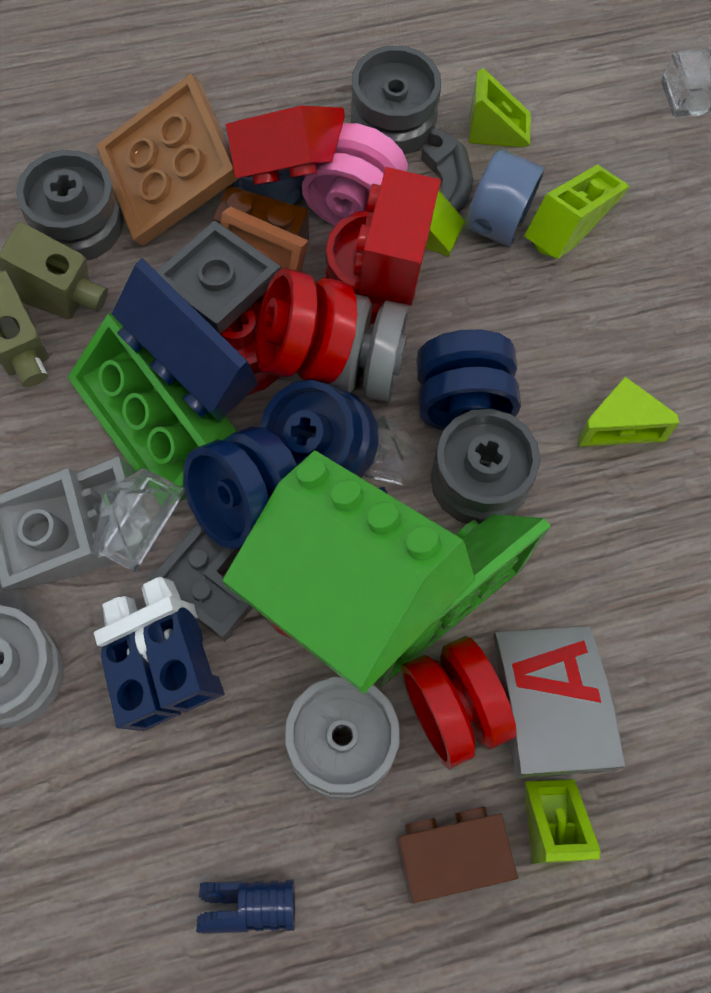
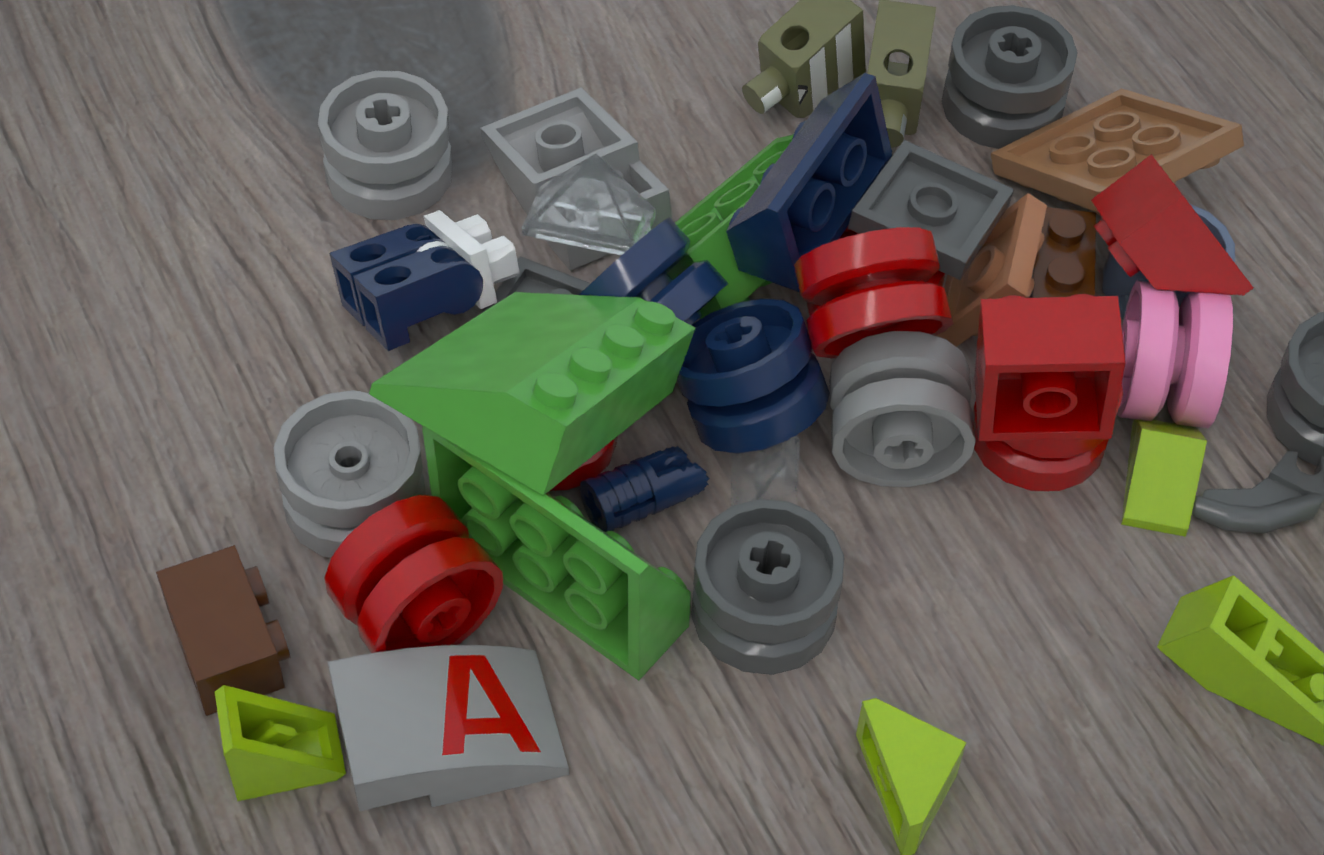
camera: 80 degrees right, 15 degrees down
dark blue hinge [196,879,295,934] -> none
dark blue wheel [416,329,521,430] -> none
sand blue piece [465,149,545,248] -> none

